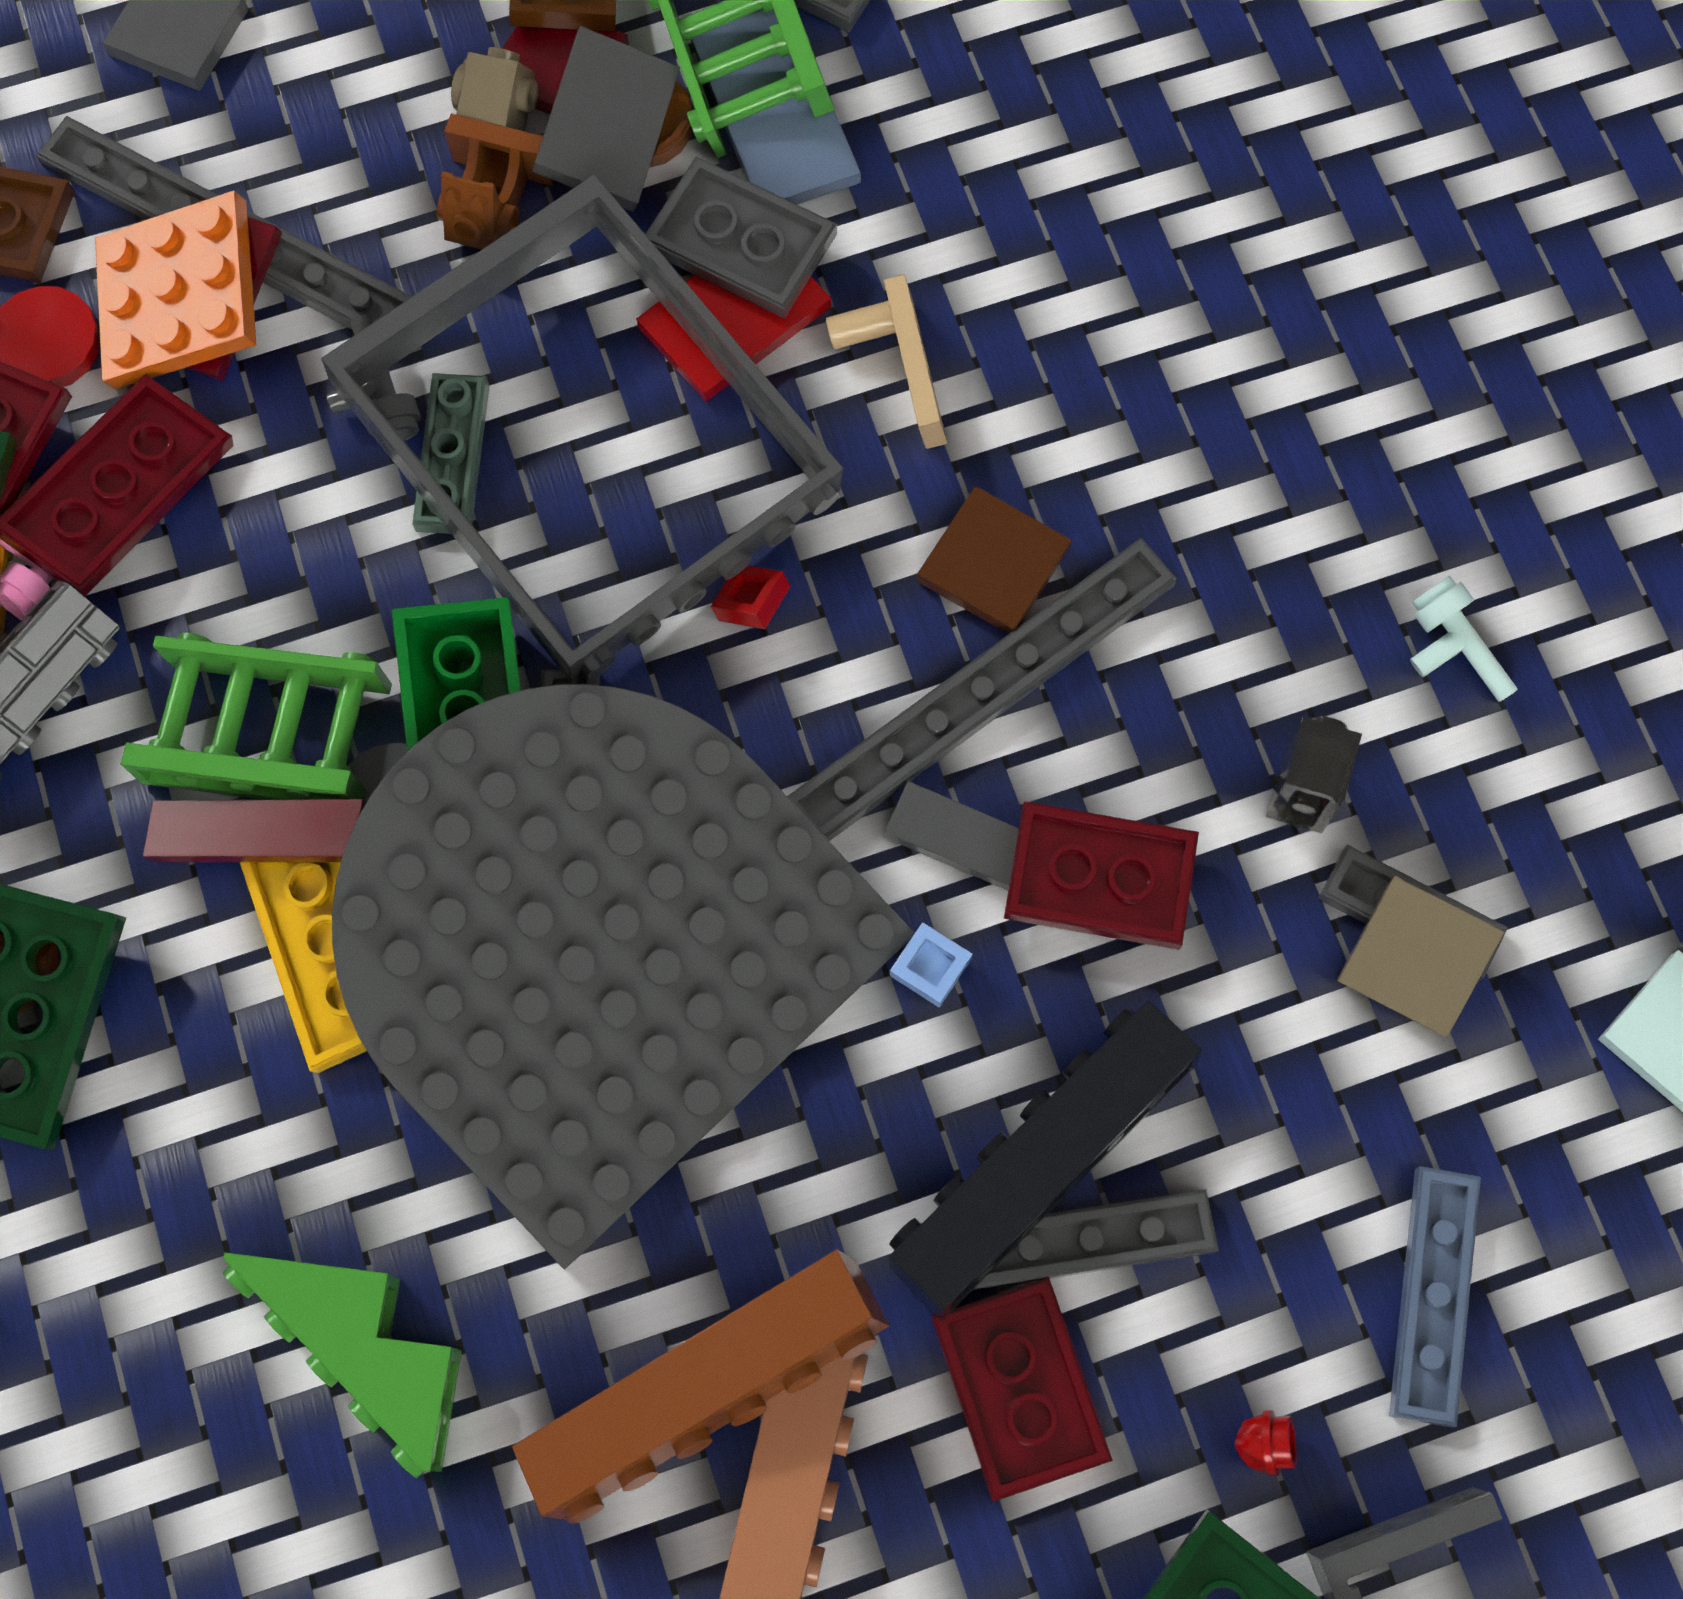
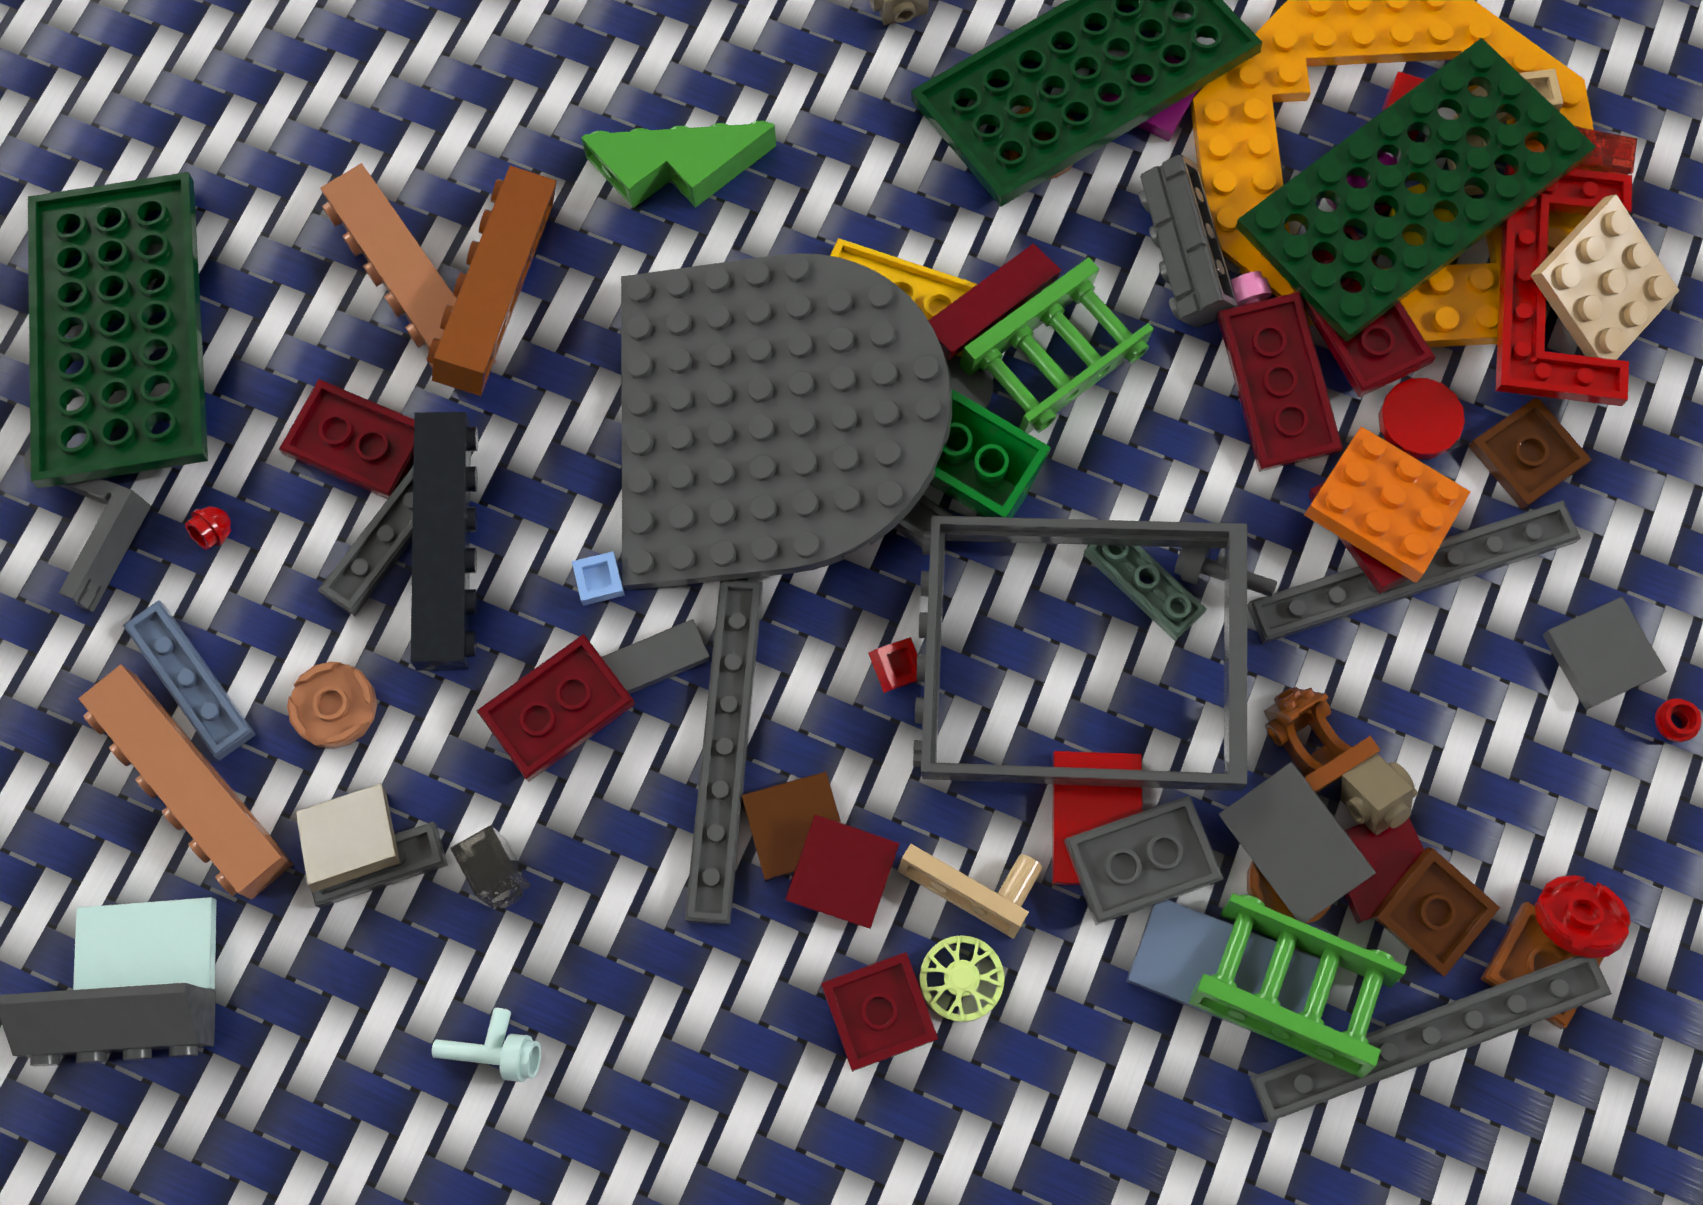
camera: 130 degrees right, 0 degrees up
none -> nougat brick [78,664,294,900]
none -> nougat tile [287,661,377,749]
none -> dark red tile [785,814,900,929]
none -> dark red plate [821,952,938,1072]
none -> yellowish green wheel [920,935,1004,1022]

